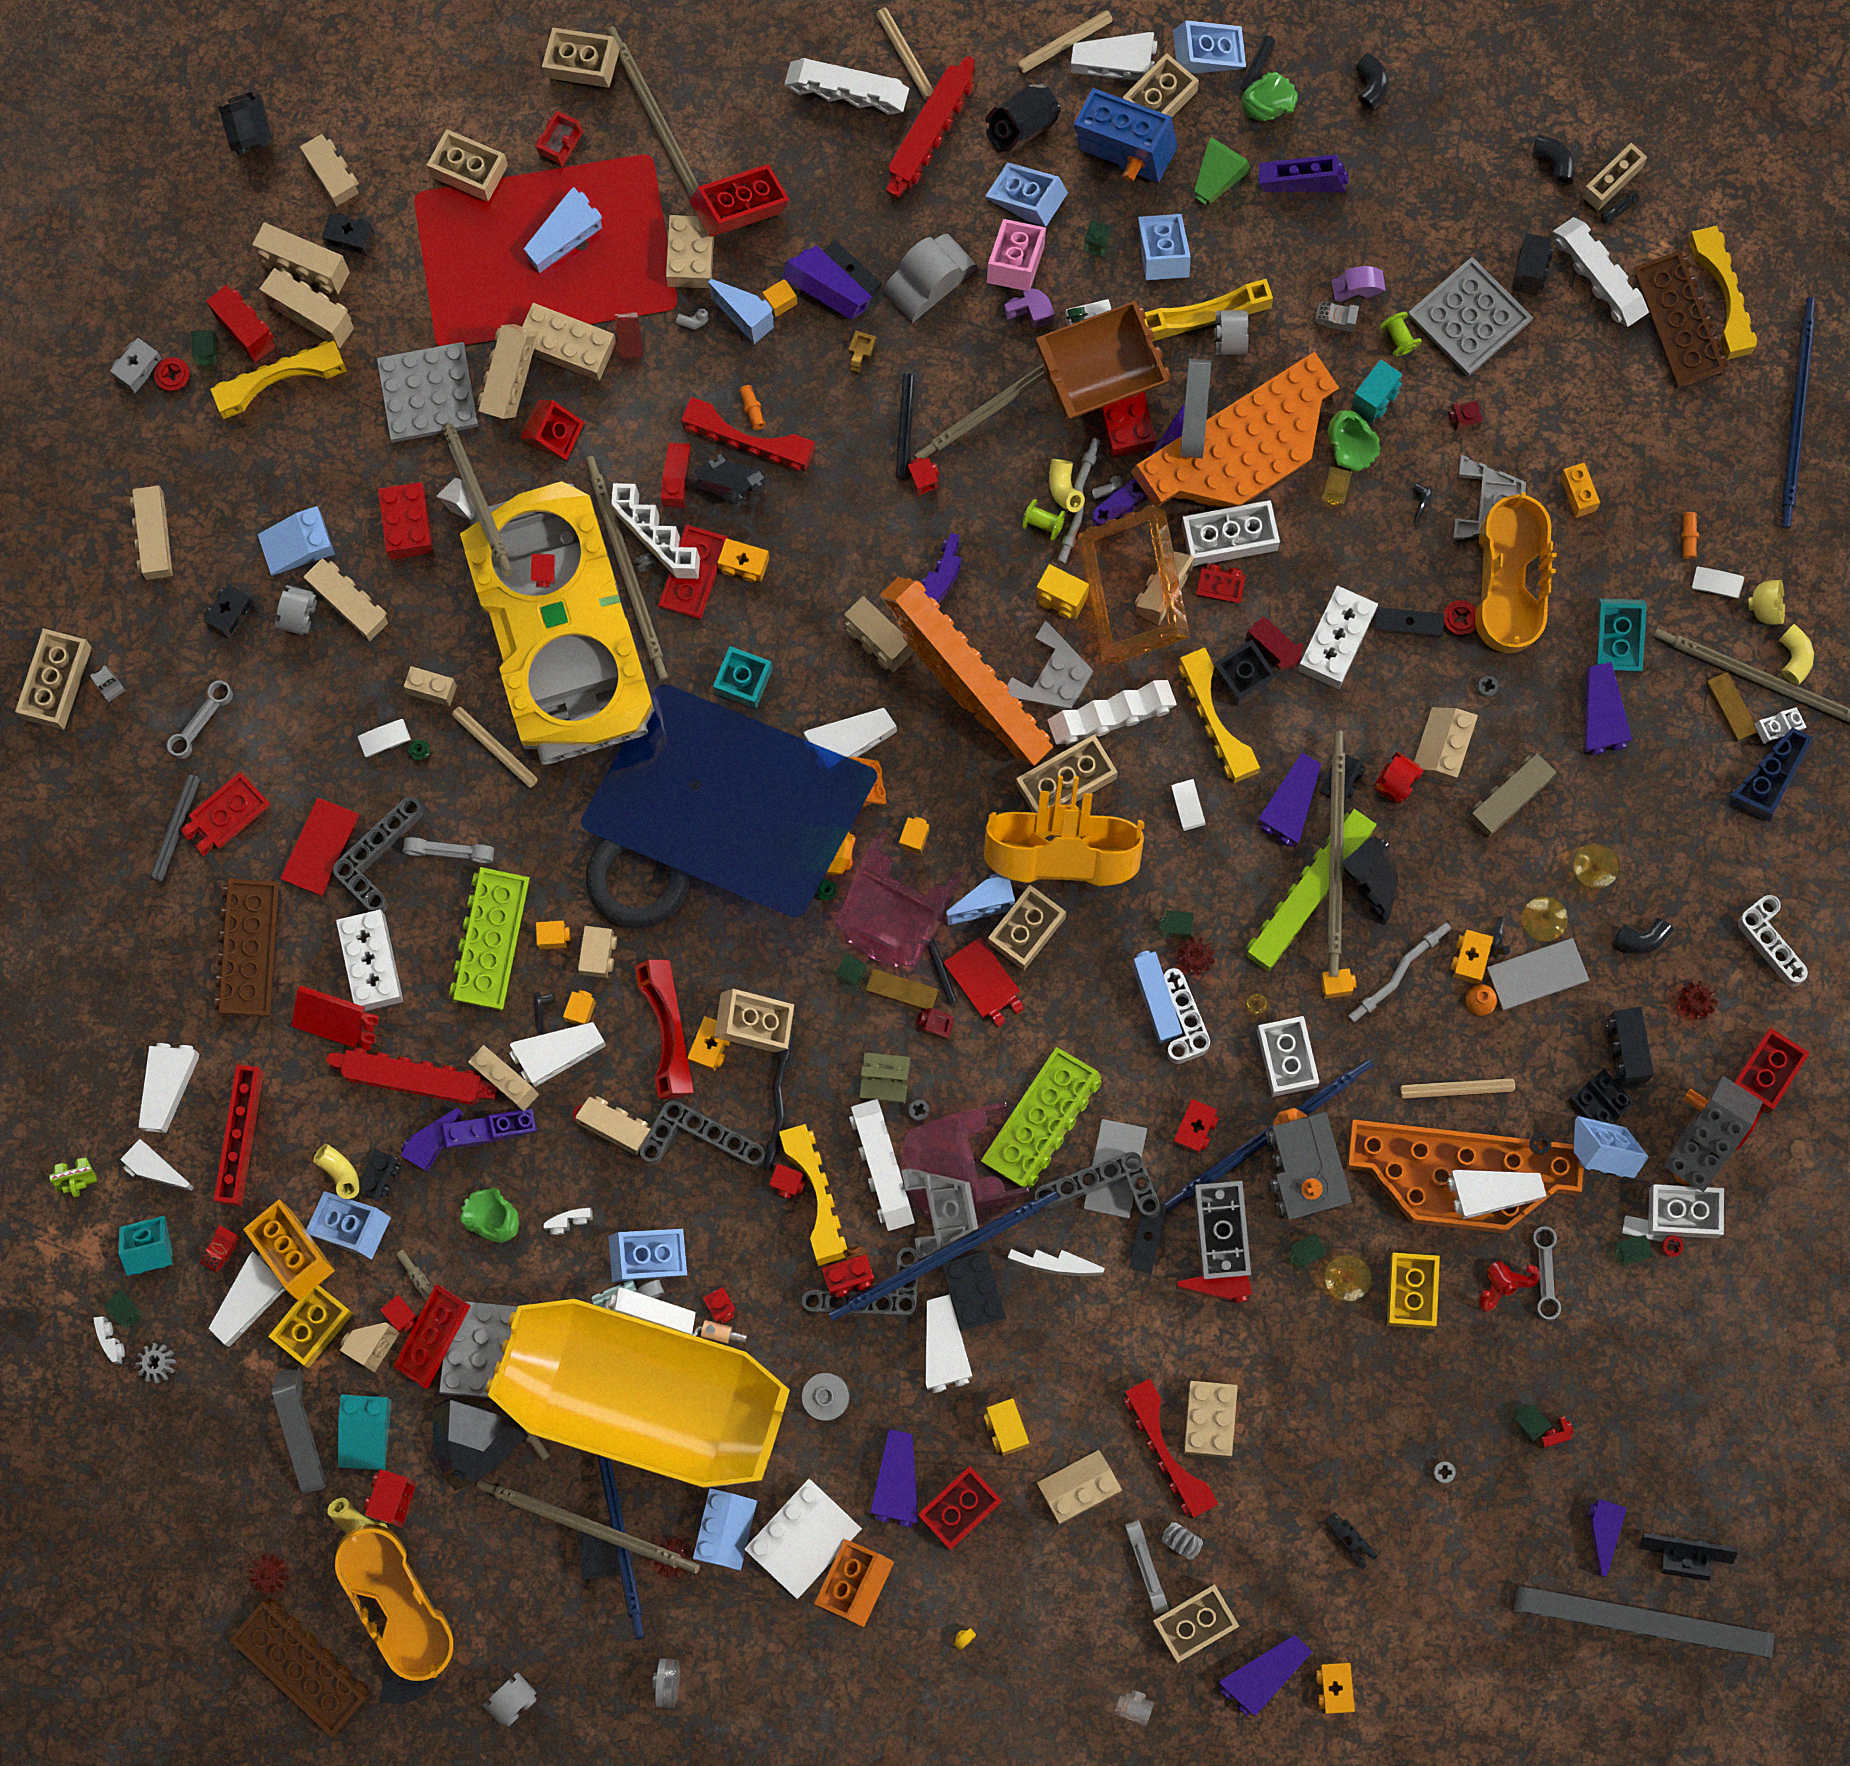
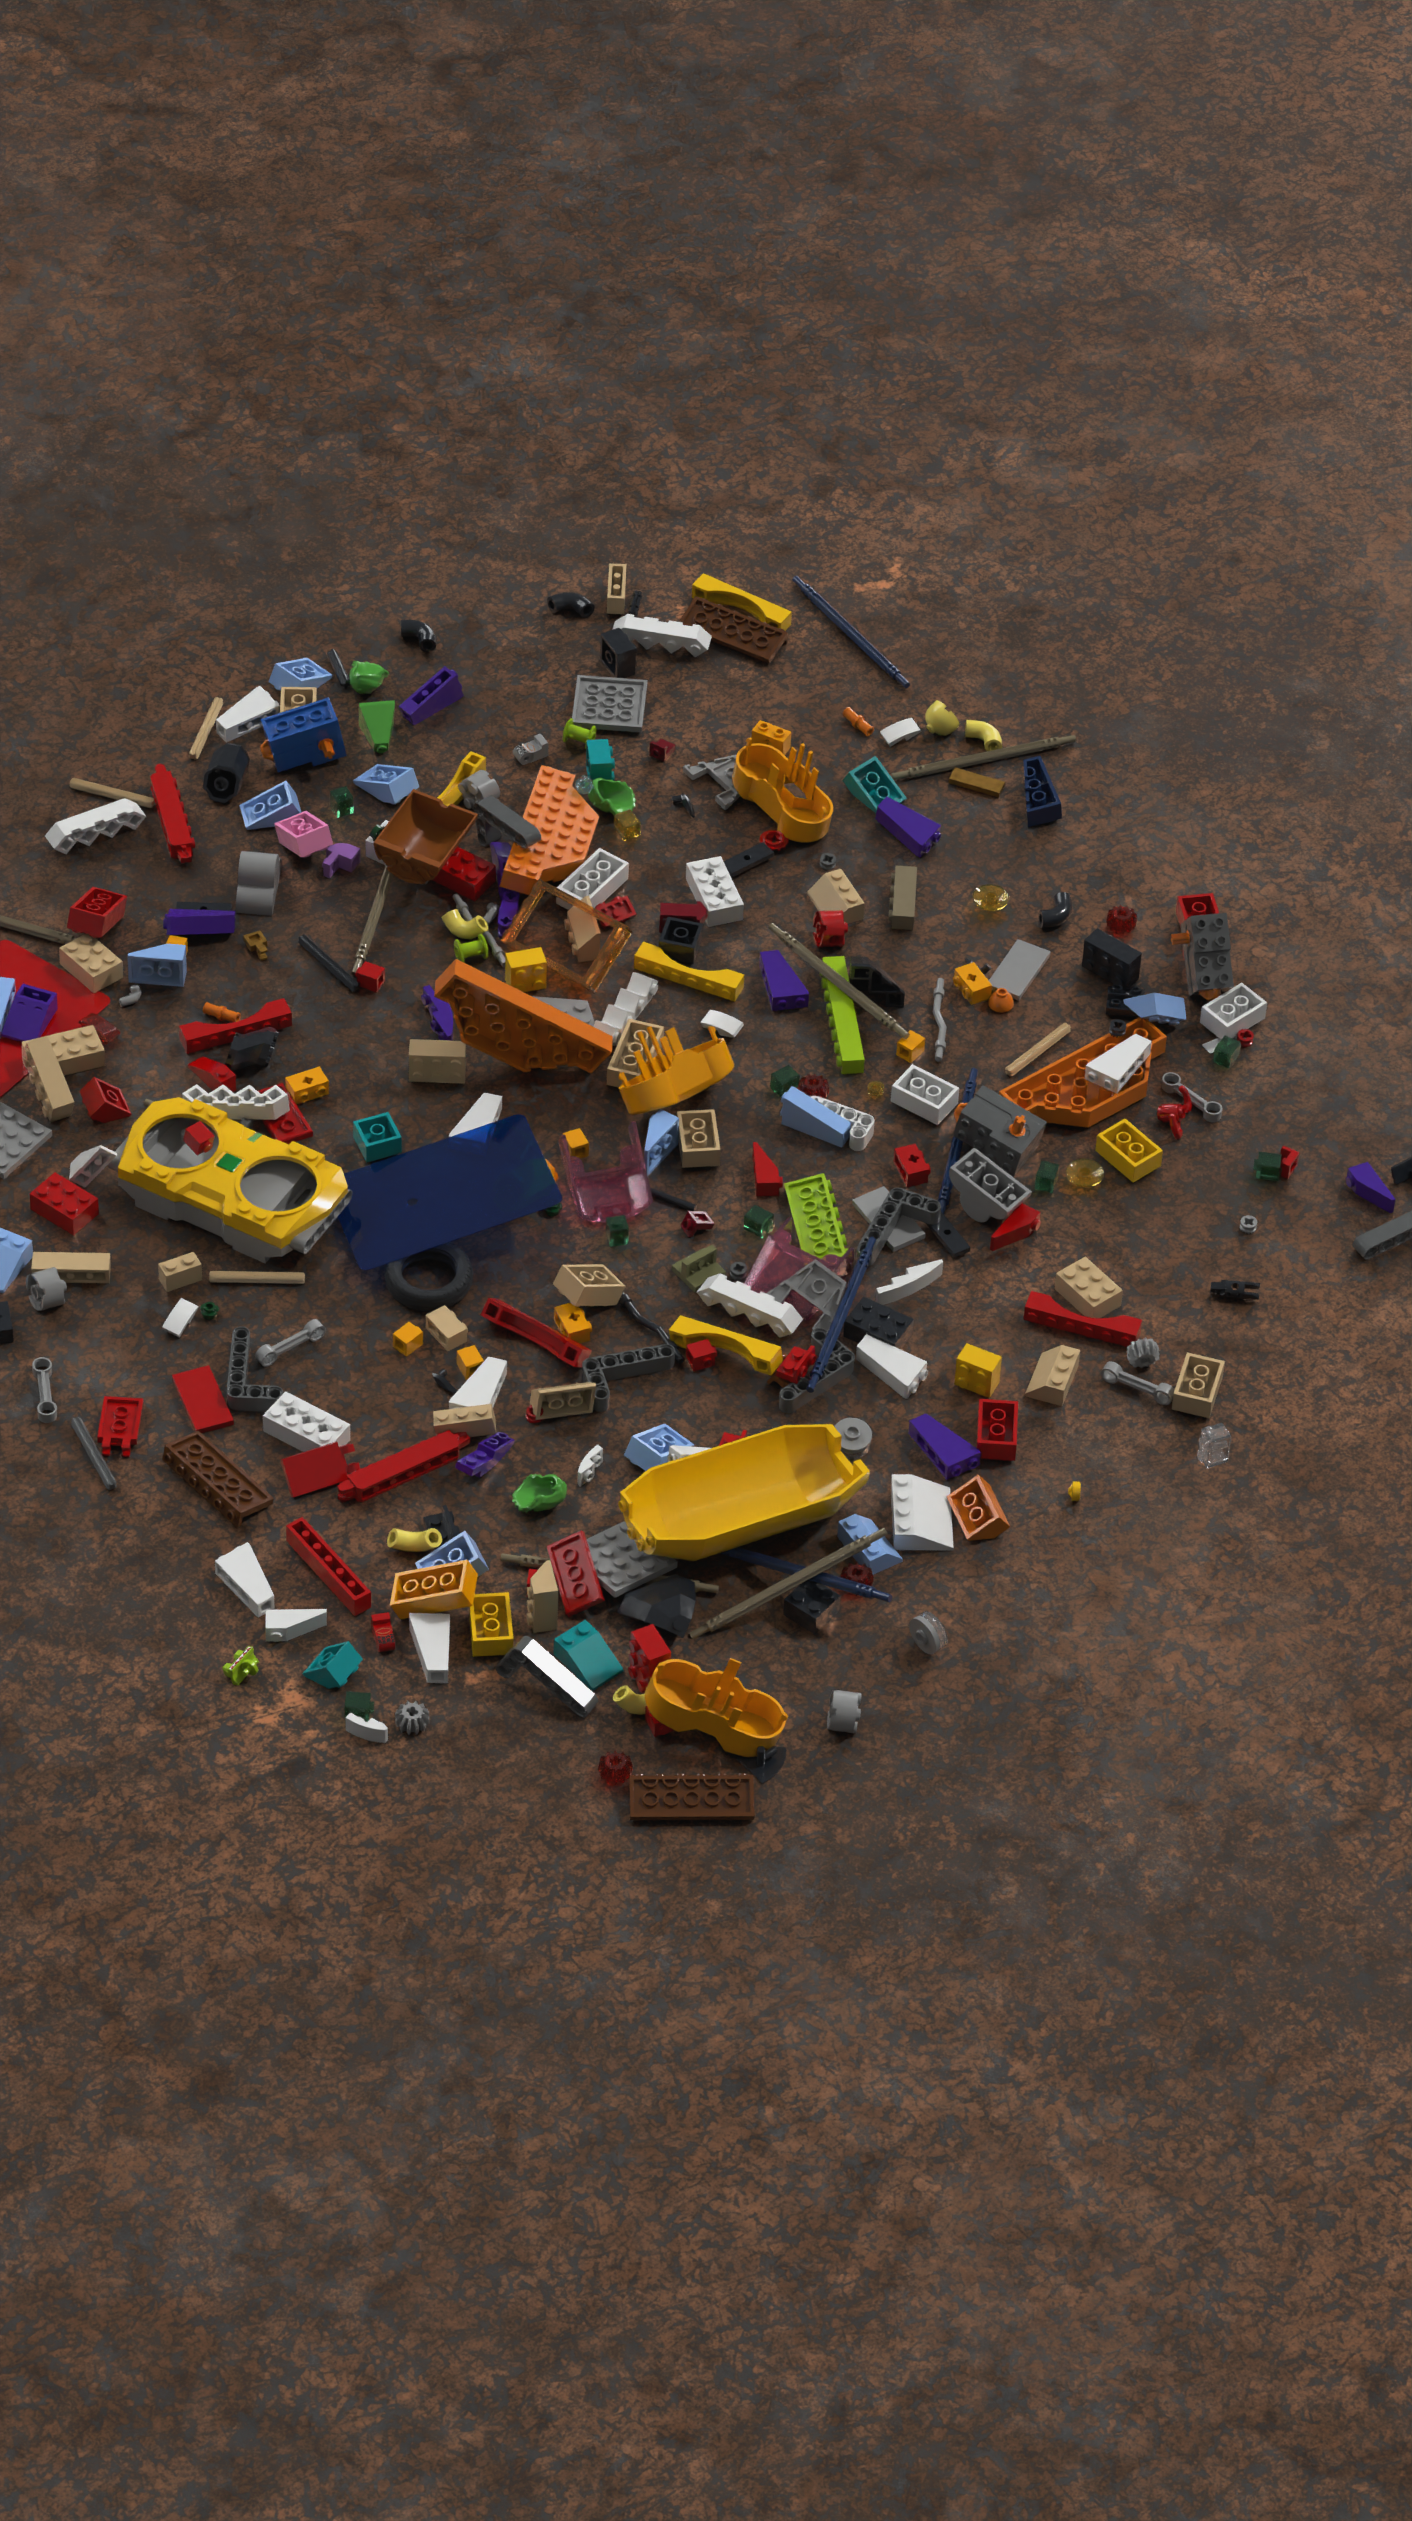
camera: 50 degrees left, 30 degrees down
dark purple slope [400,1108,463,1172] -> none
dark tan axle [442,424,513,577] -> none
lime bracket [449,867,530,1011] -> none
pearl gold tile [866,969,938,1009] -> none
red tile [943,937,1024,1027] -> none
dark purple slope [1218,1635,1312,1717] -> none
light orange brick [1316,1663,1355,1714] -> none
black bracket [1319,754,1366,803] -> none
medium lavender brick [1332,266,1386,302] -> none
clear yellow dish [1522,896,1568,941] -> none
white beam [1738,895,1808,987] -> none
white slope [1754,707,1806,744] -> none
none -> dark purple slope [1,984,58,1042]
none -> clear light blue piece [575,775,594,794]
none -> clear green brick [744,1205,775,1238]
none -> red slope [752,1142,783,1196]

